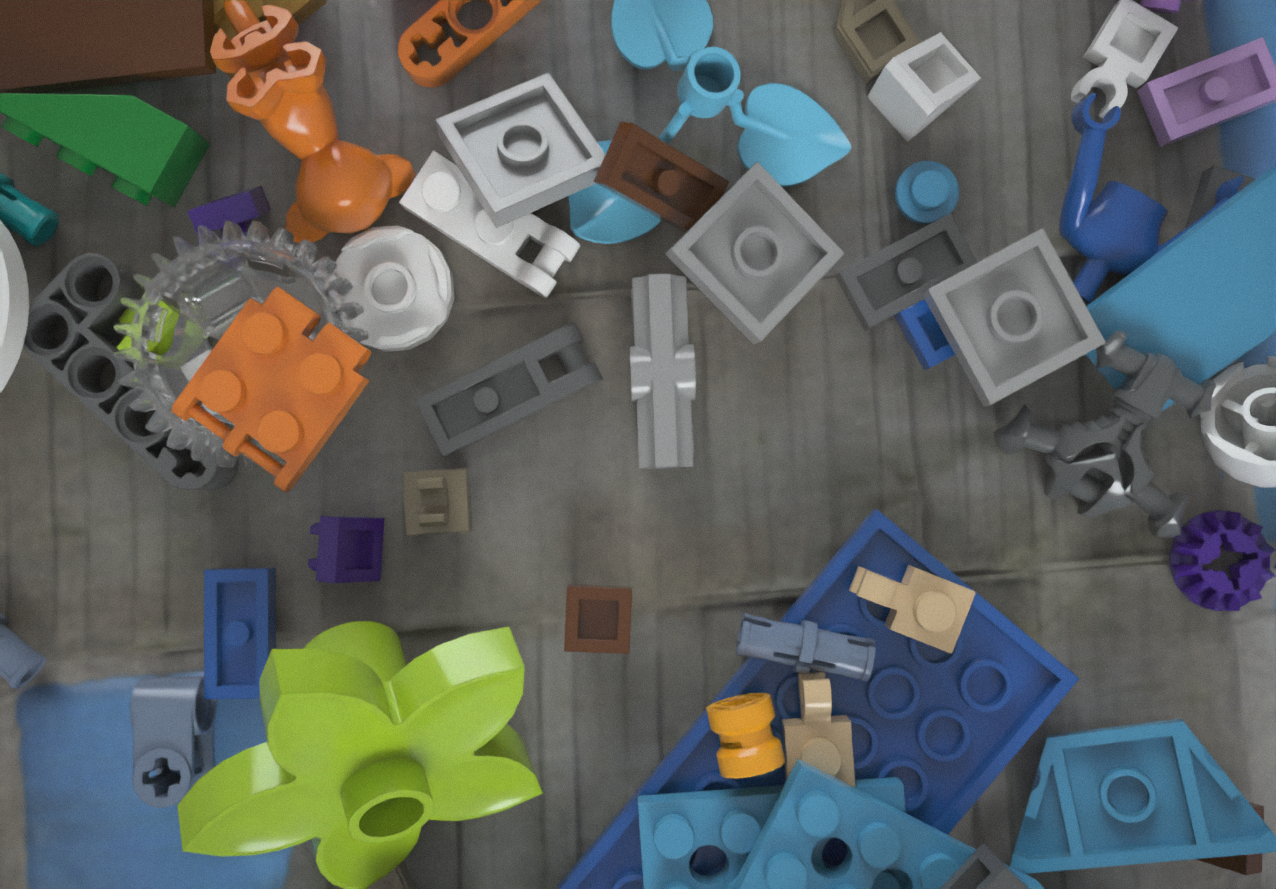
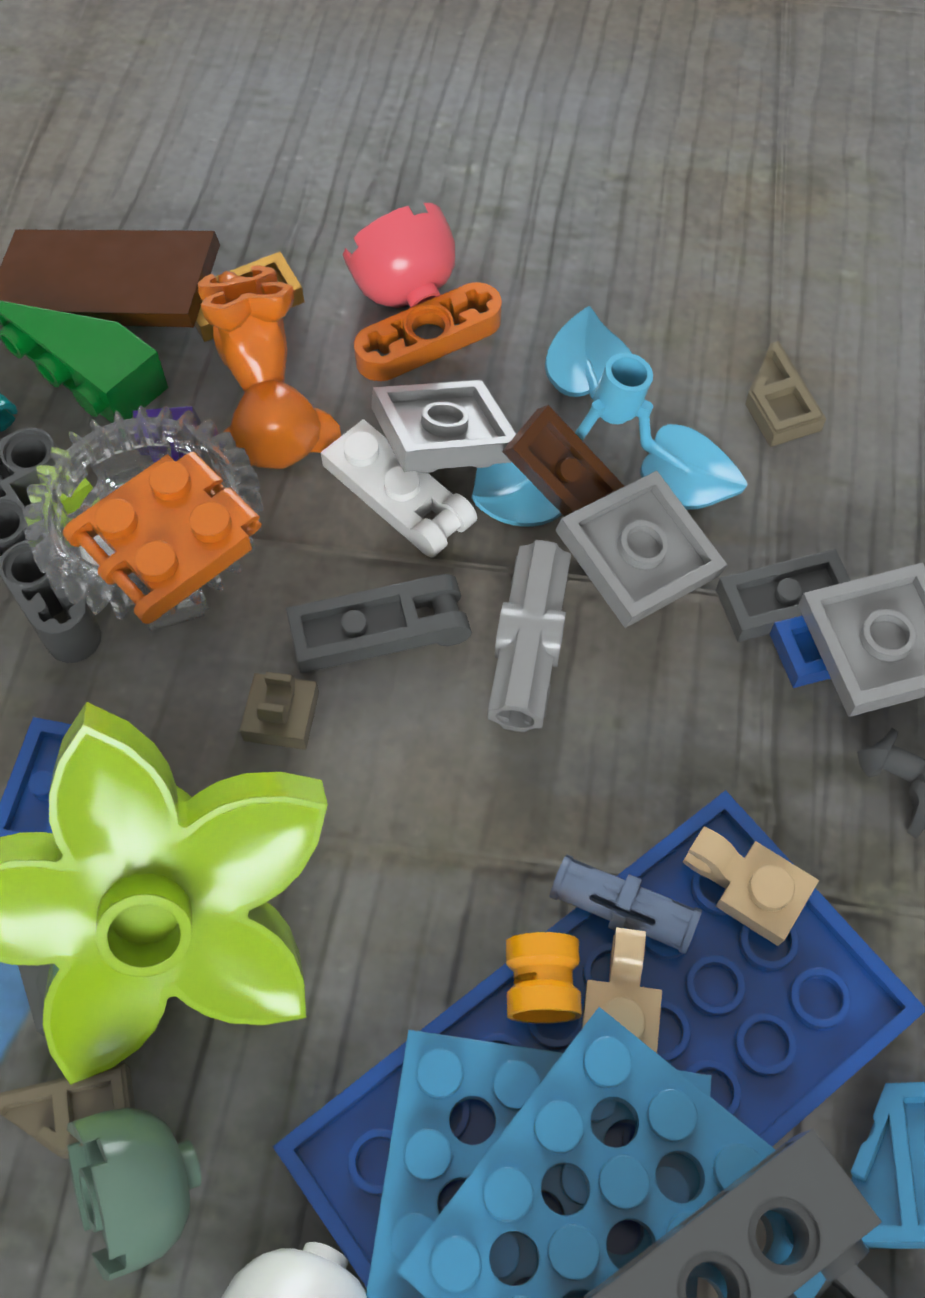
camera: 15 degrees right, 25 degrees down
dark purple tile [308,516,385,583] -> none
white tile [327,225,455,352] -> none
reddish brown tile [564,584,632,654] -> none
white slope [867,32,981,142] -> none
dark azure plate [895,161,959,225] -> none

